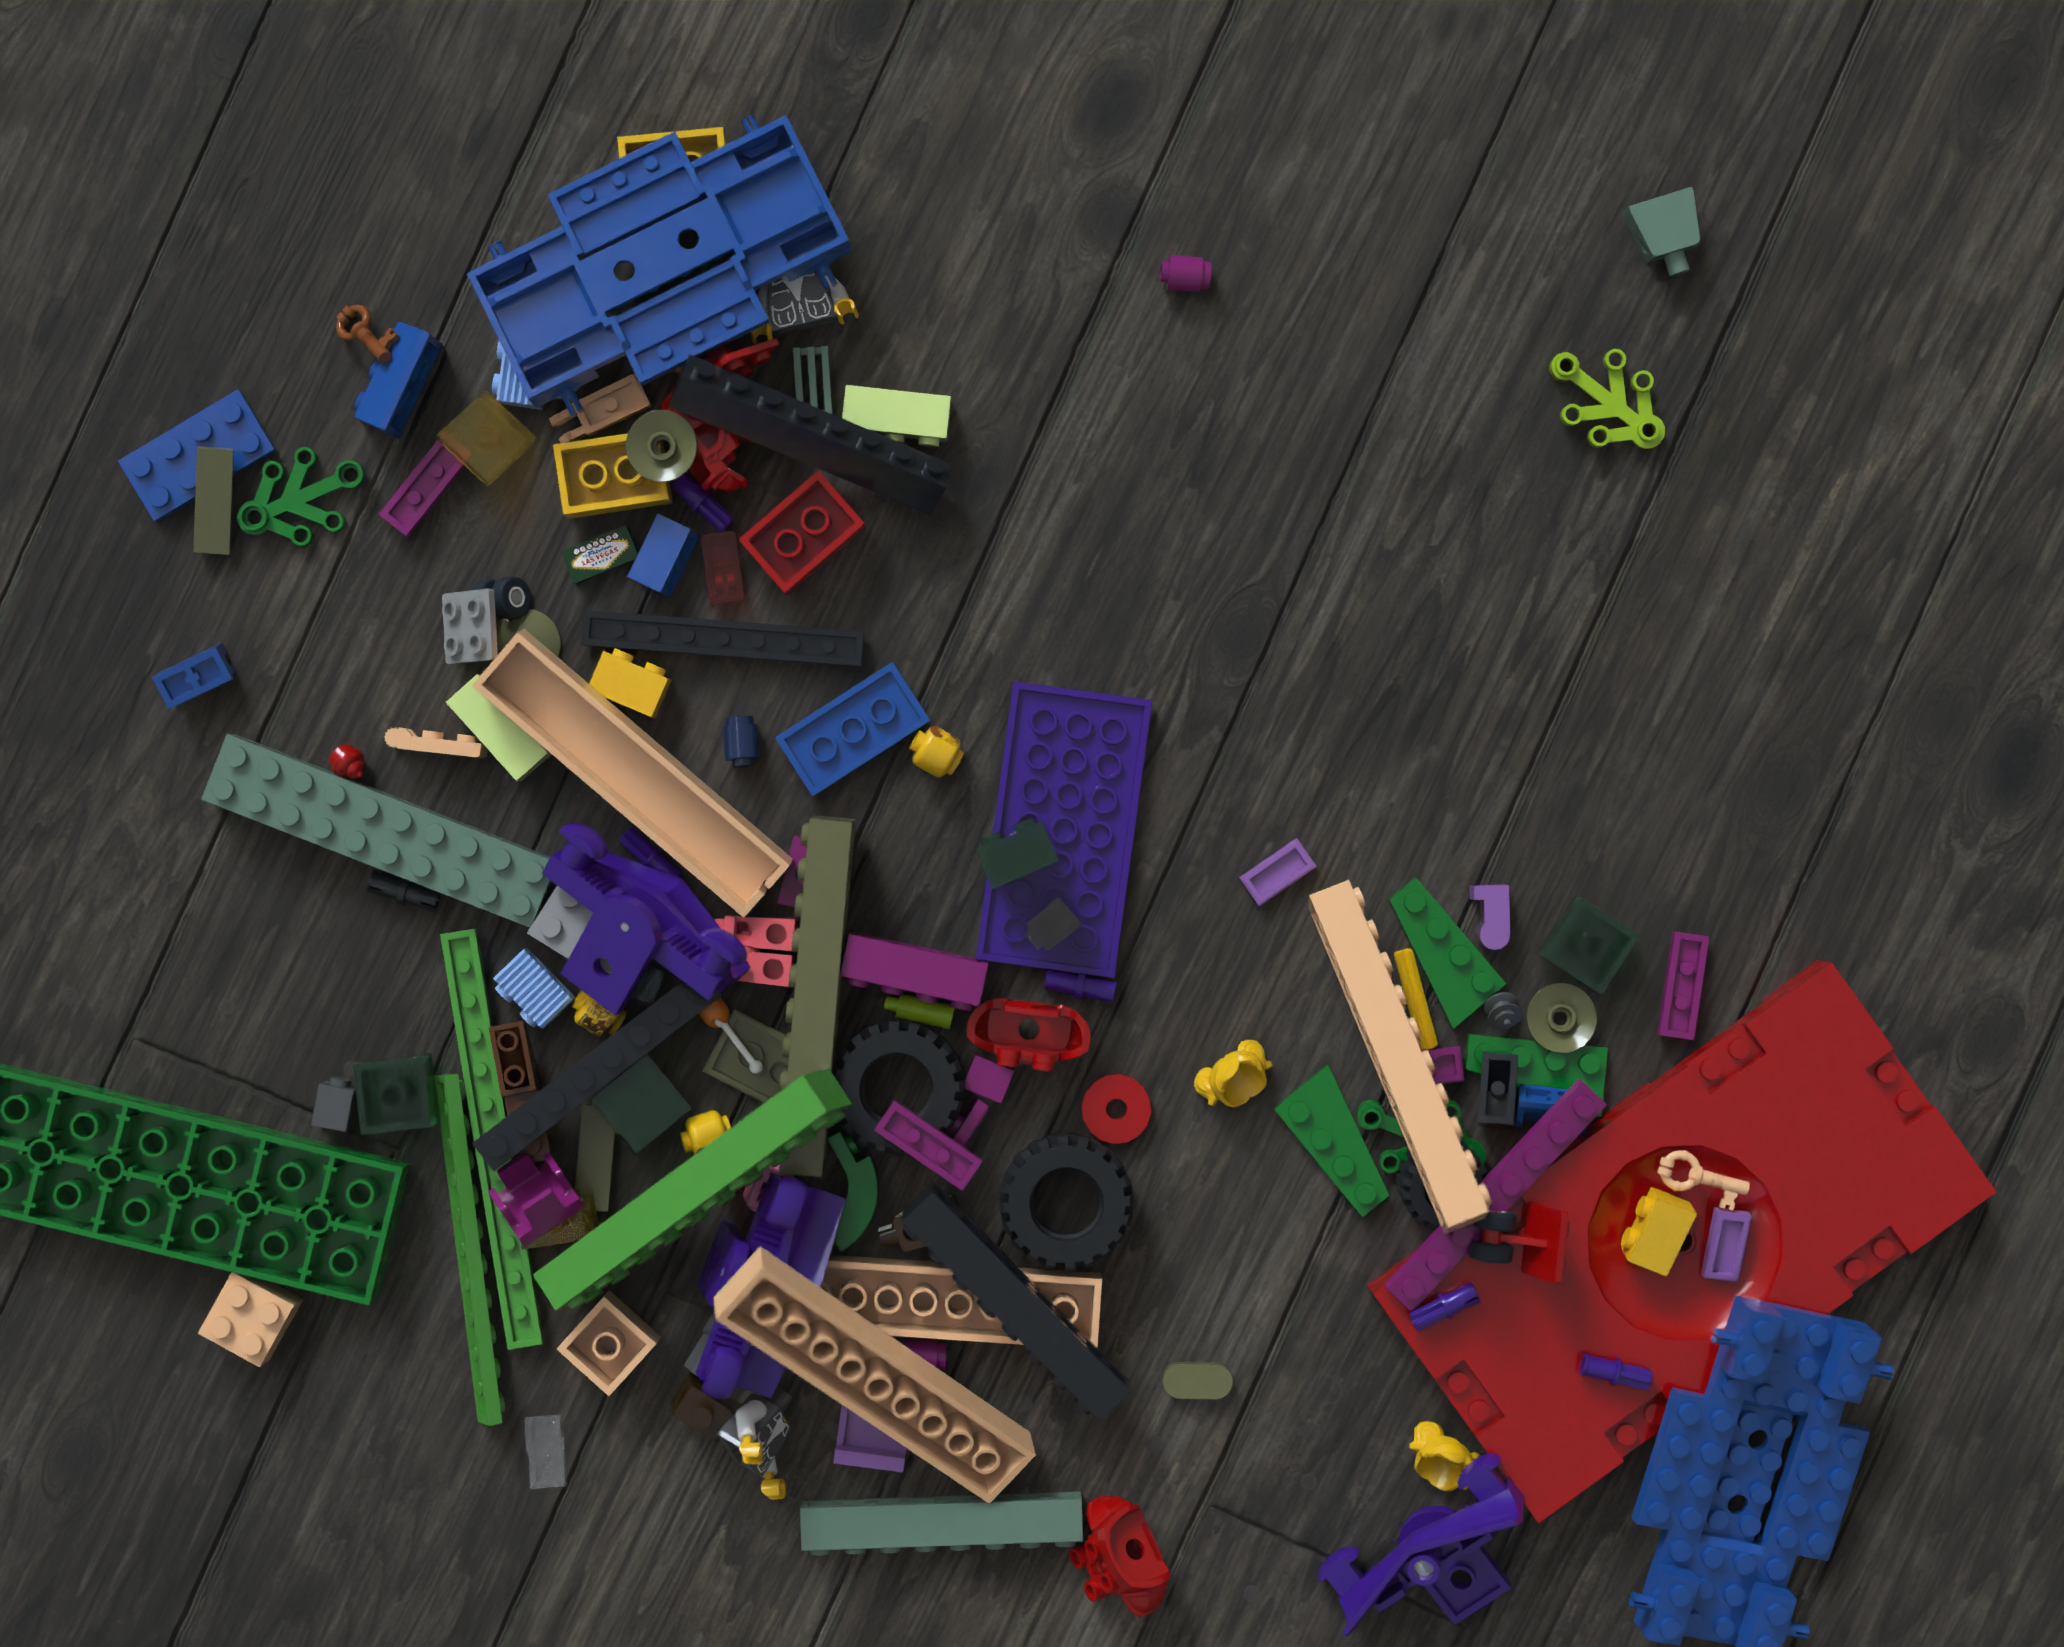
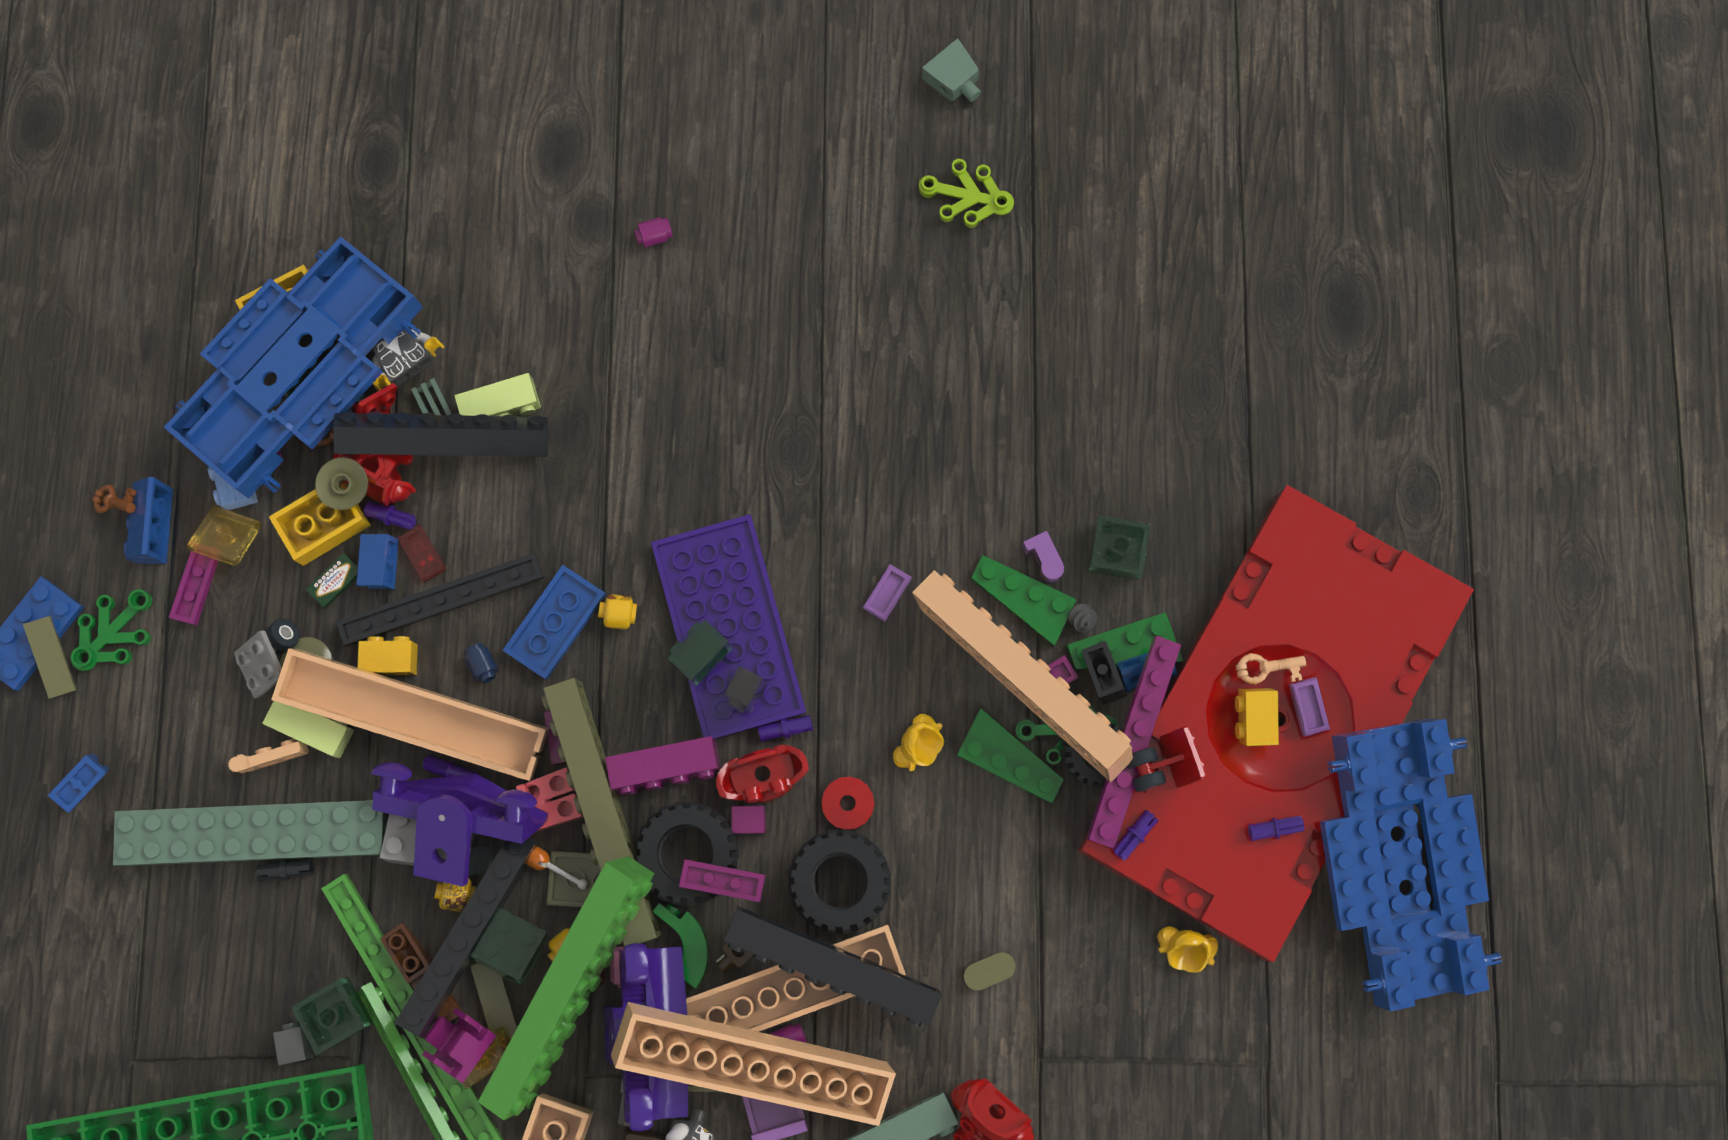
camera: 20 degrees left, 10 degrees down
red plate [328,744,364,780] -> none
light blue brick [493,948,576,1029] -> none
light nougat hinge [549,373,651,443] -> none
red brick [738,470,867,596] -> none
lime cylinder [884,993,954,1030] -> none
magenta plate [948,1095,989,1147] -> none
dark purple piece [1317,1453,1525,1637] -> none
yellow axle [1394,948,1438,1050] -> none
olive dish [1526,983,1597,1053] -> none
magenta plate [1657,931,1710,1040] -> none

